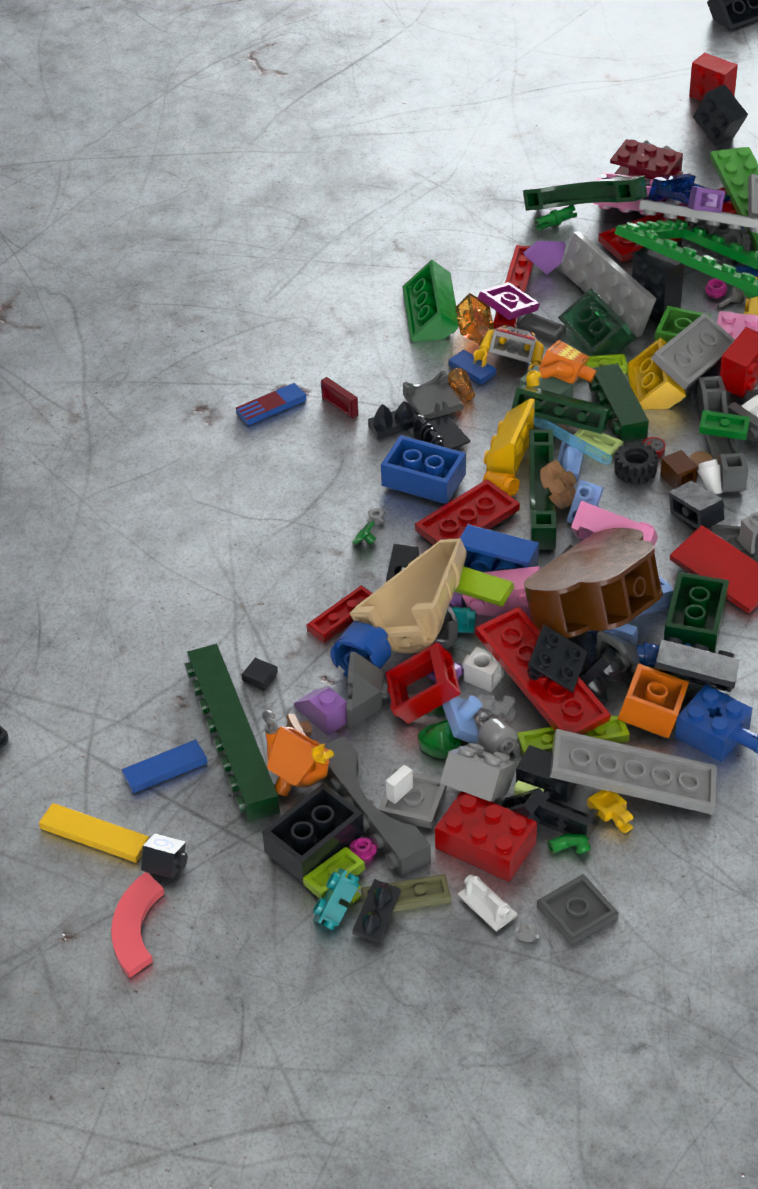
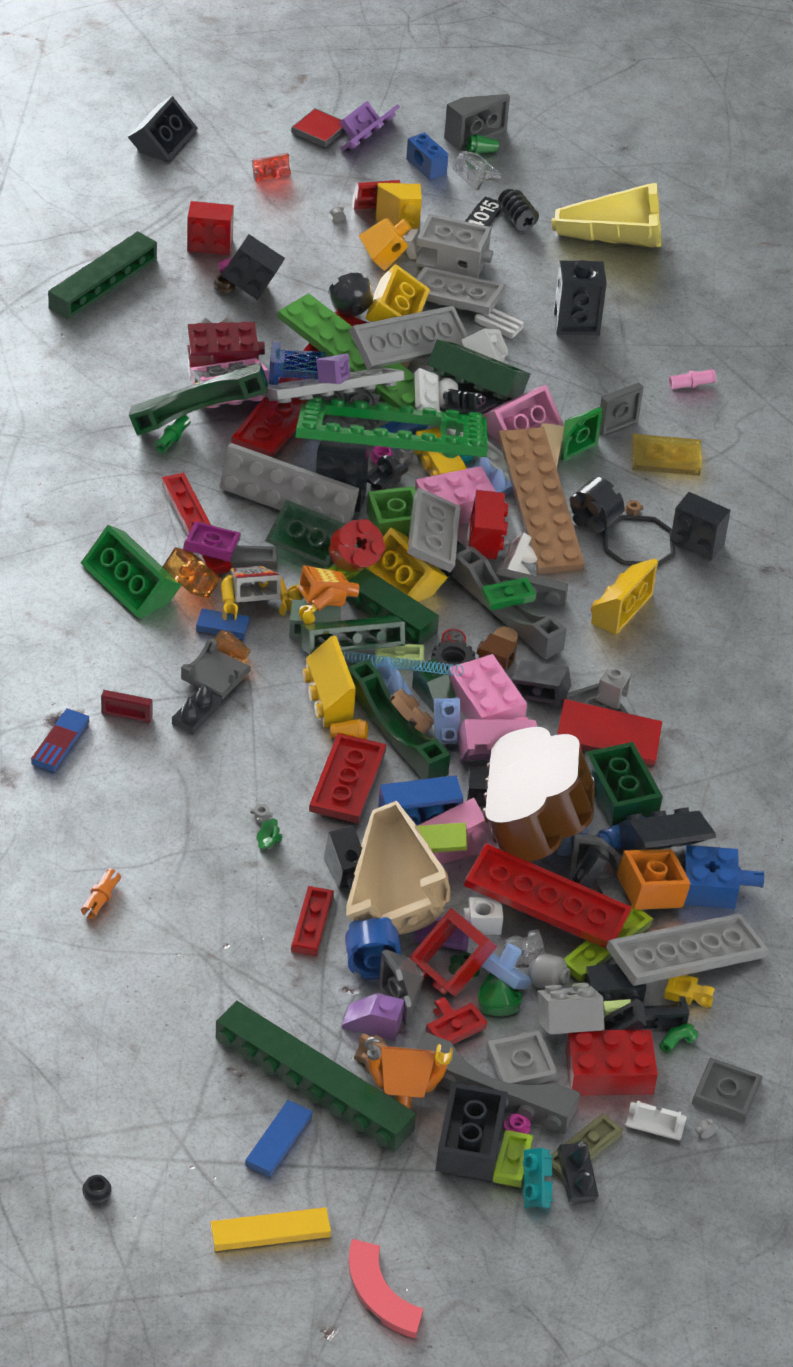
camera: 40 degrees left, 0 degrees up
black brick [141,834,188,879] -> none
black tile [241,657,278,689] -> none
blue brick [381,435,466,504] -> none
white tile [386,765,413,804] -> none
black hinge [407,414,471,449] -> none
medium lavender slope [523,241,566,275] -> none
black hinge [527,625,588,693] -> none
white cone [697,459,723,495] -> none
none -> dark green brick [48,231,157,319]
none -> orange pin [81,869,121,919]
none -> dark brown plate [214,274,236,293]
none -> red brick [329,519,385,573]
none -> black hips [367,455,409,491]
none -> dark green slope [412,658,456,714]
none -> red plate [425,997,487,1045]
none -> bright pink brick [448,654,527,720]

